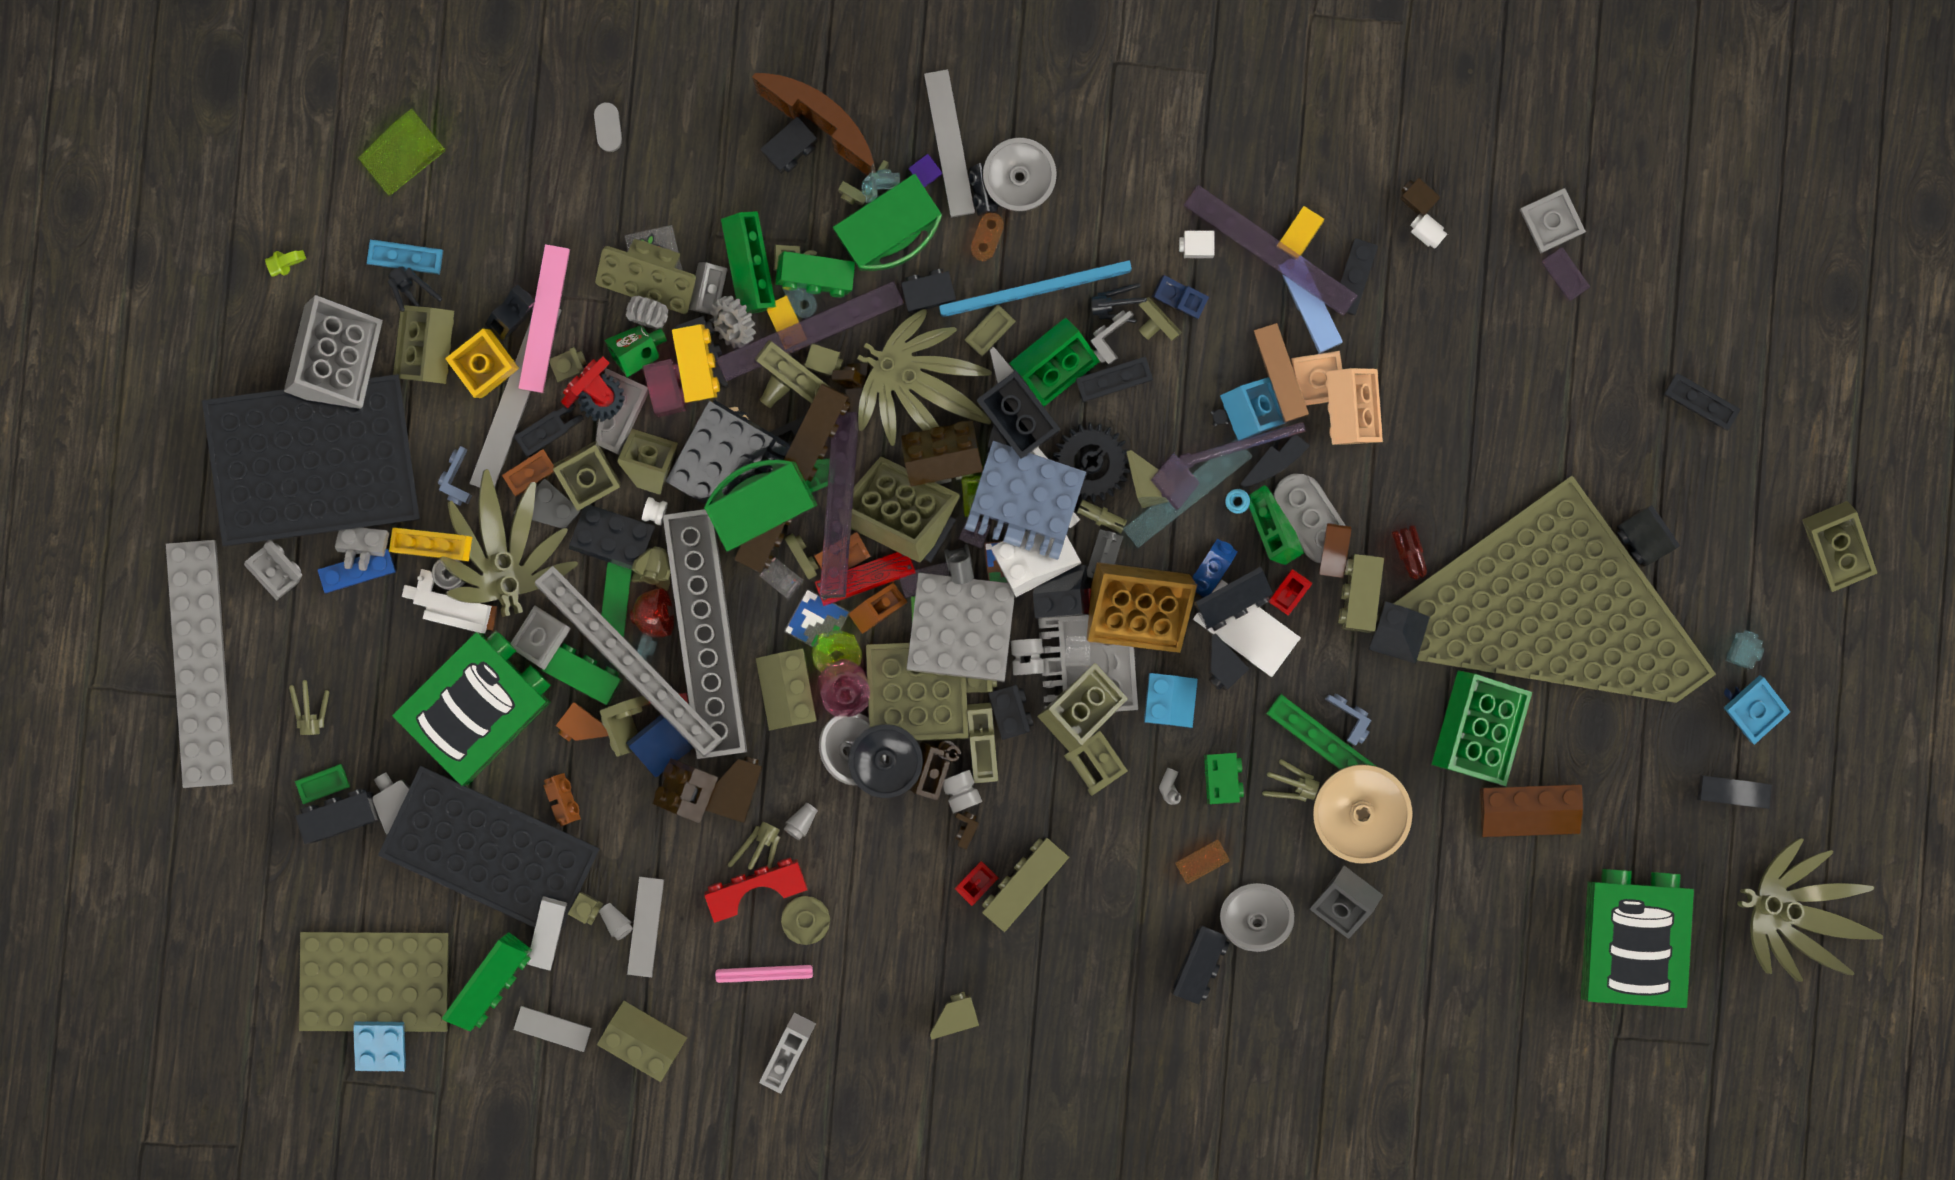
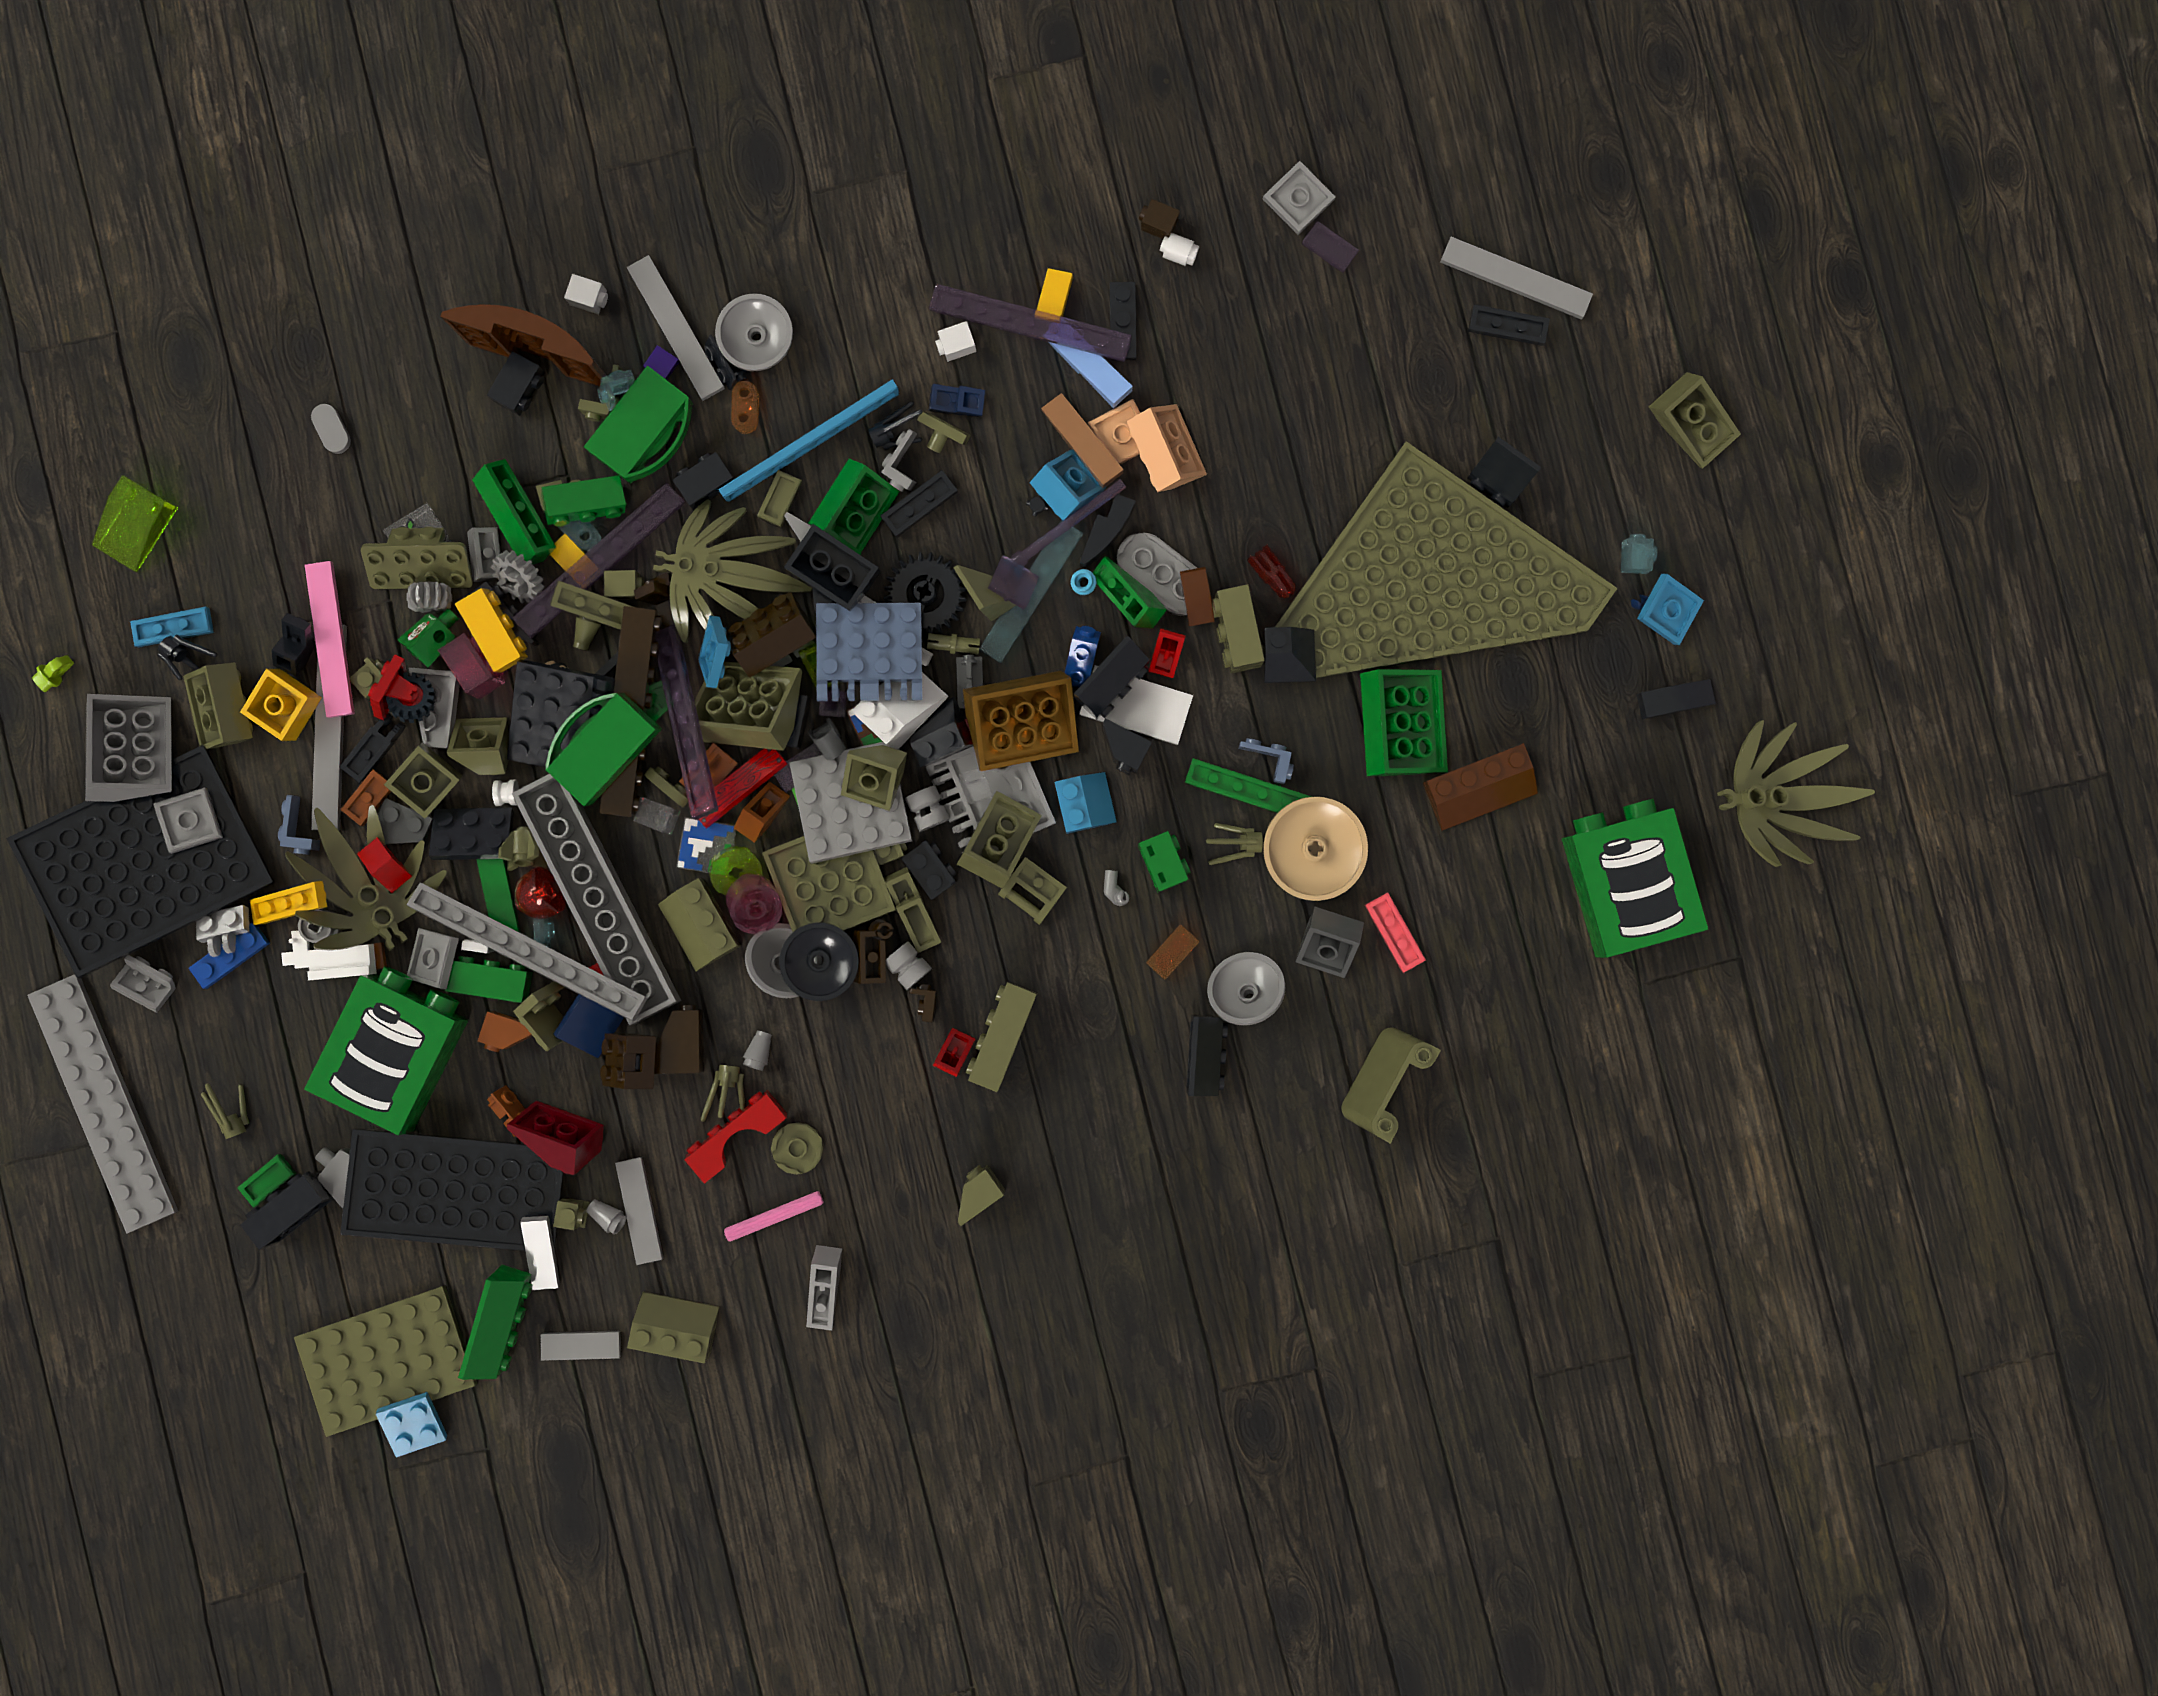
camera: 15 degrees left, 0 degrees up
none -> light grey tile [153,788,223,854]
none -> red slope [357,837,412,893]
none -> white tile [461,938,494,953]
none -> dark red slope [507,1101,604,1175]
none -> white brick [564,274,608,315]
none -> dark azure plate [698,616,731,688]
none -> olive slope [841,745,907,811]
none -> olive windscreen [1341,1027,1441,1144]
none -> coral tile [1365,893,1426,973]
none -> light grey tile [1440,237,1593,320]

